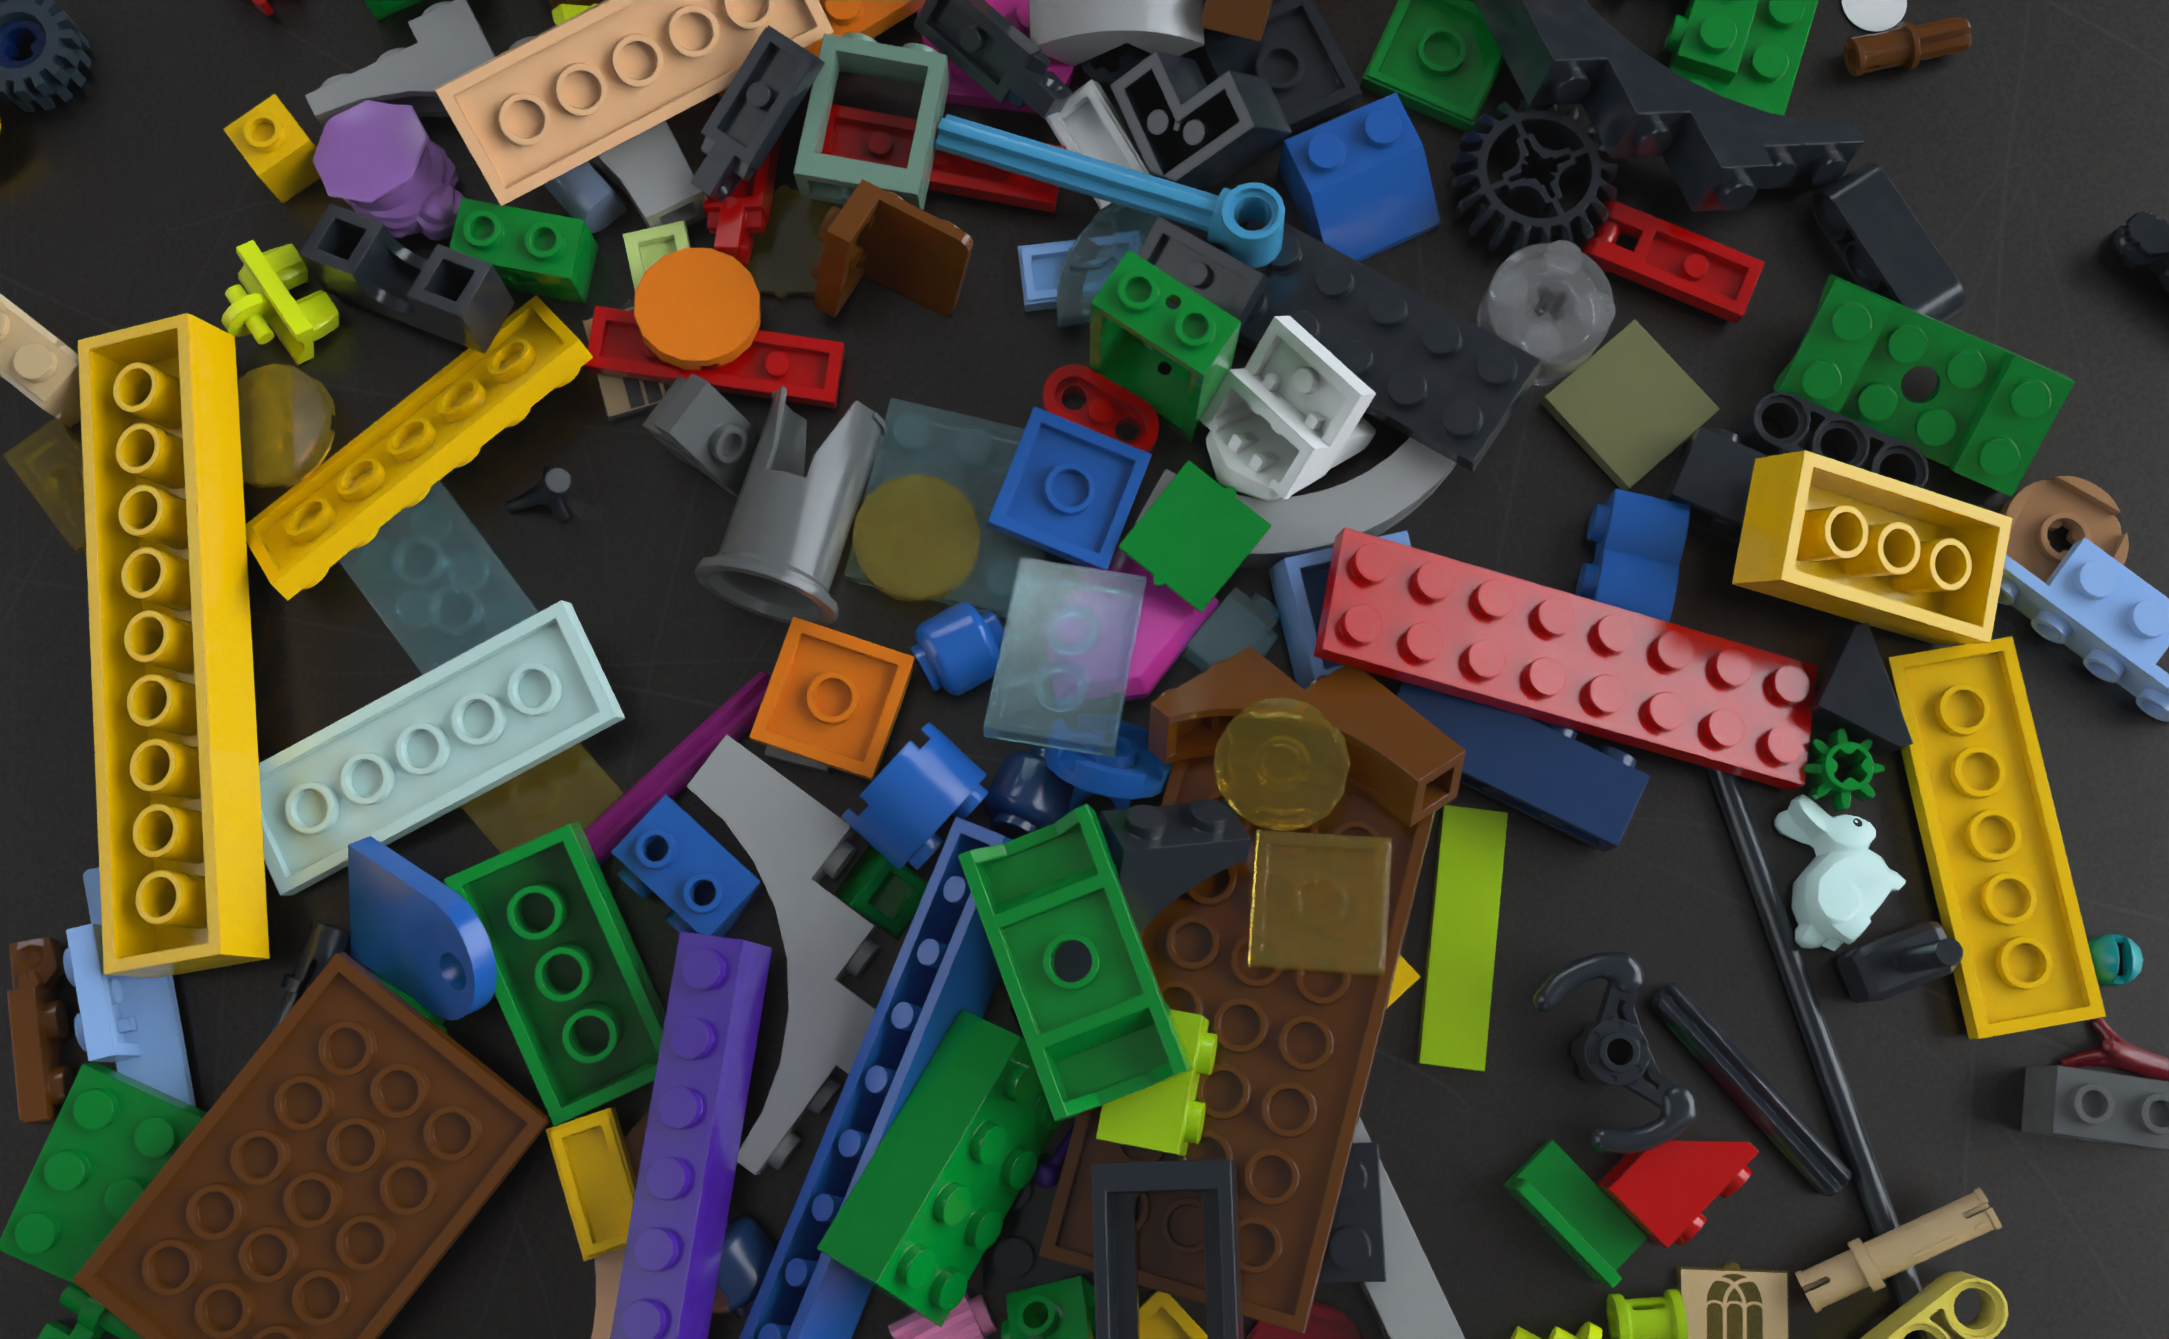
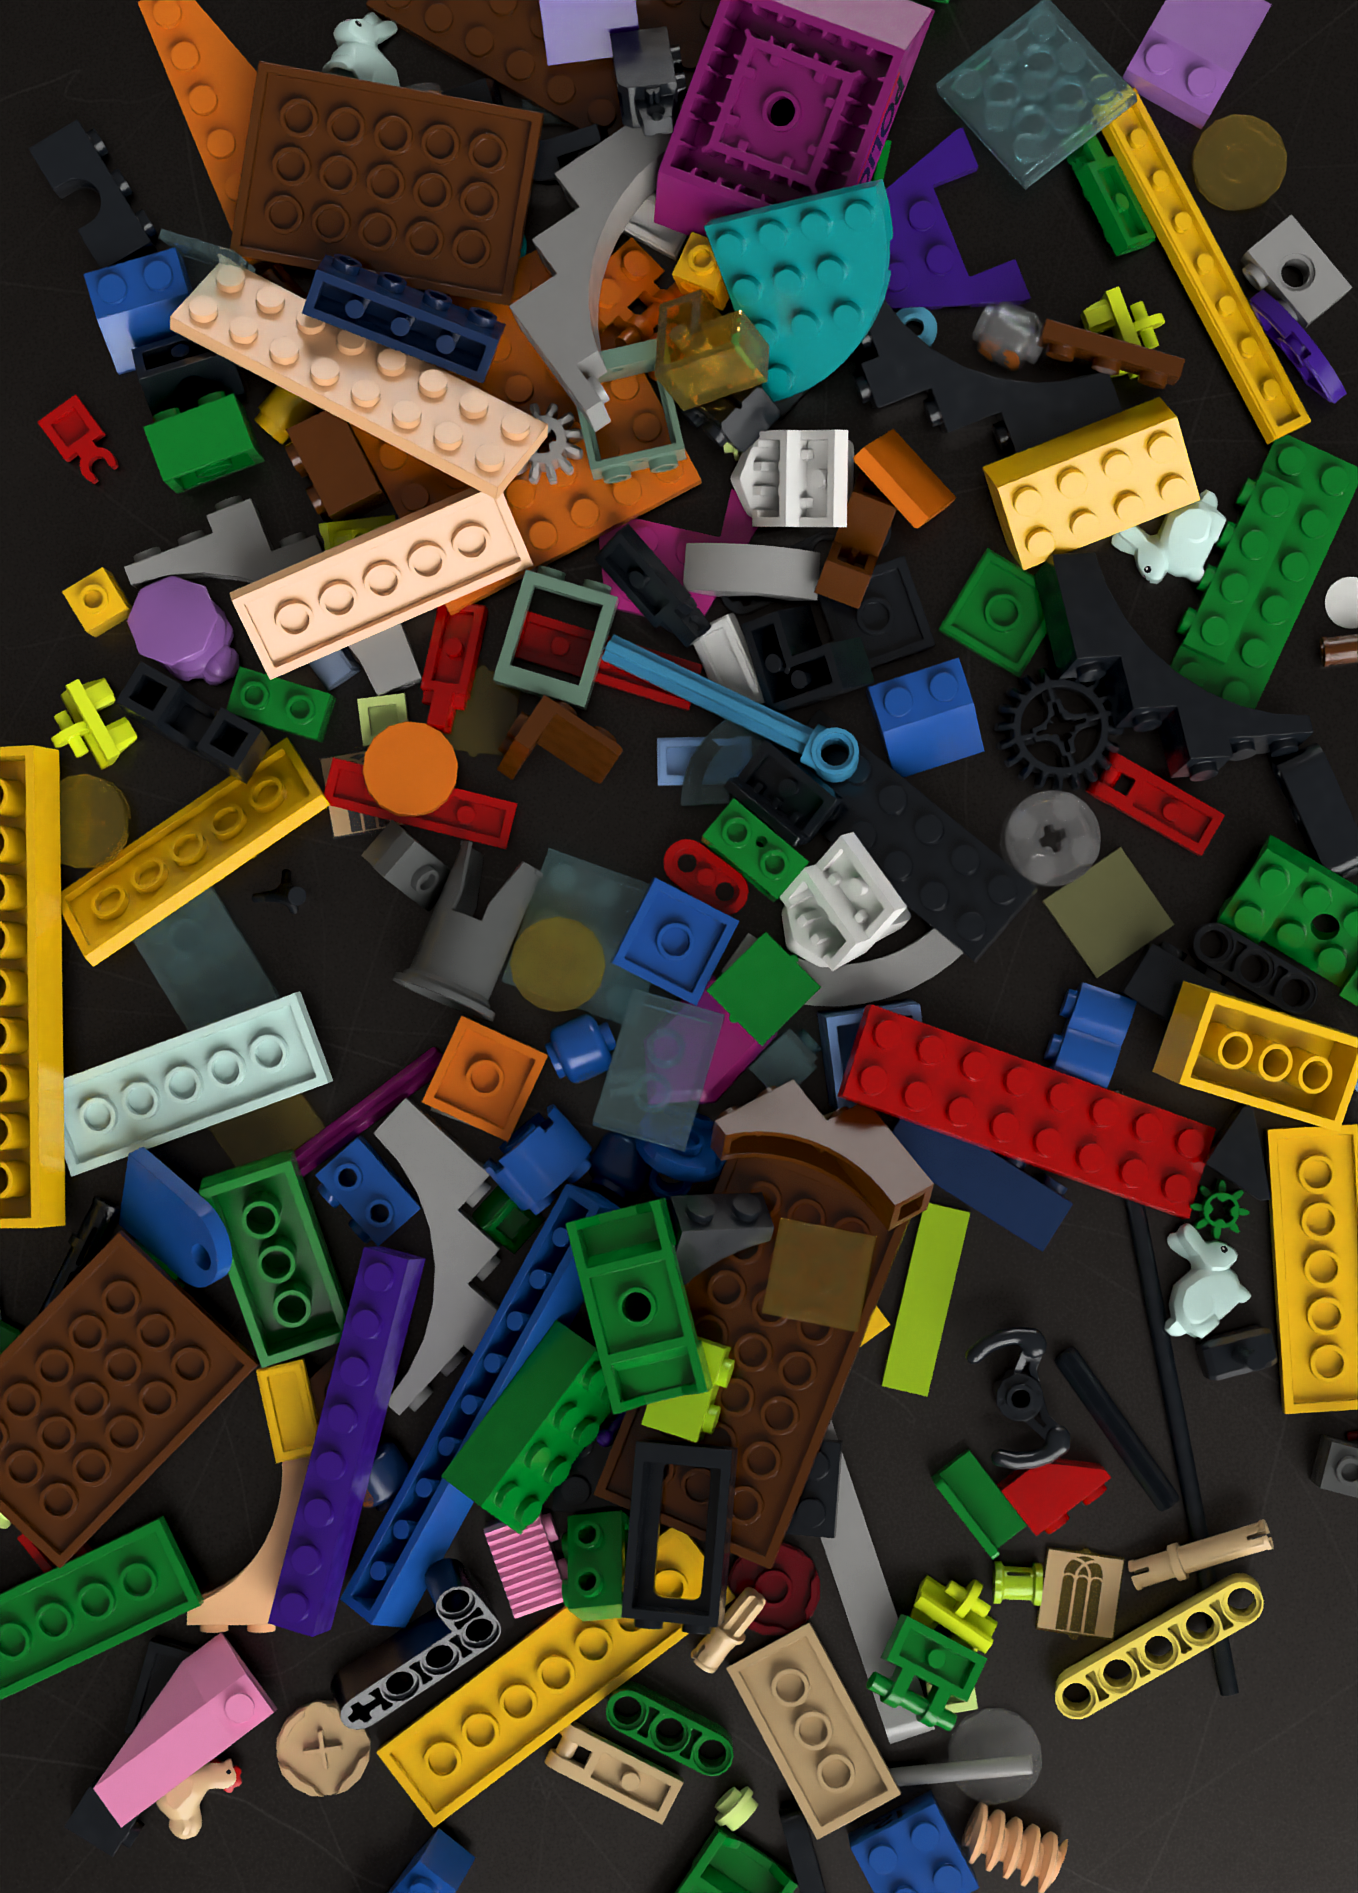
camera: 10 degrees right, 10 degrees up
black hinge [690,25,825,202] -> none
clear yellow tile [1213,697,1350,831] -> none

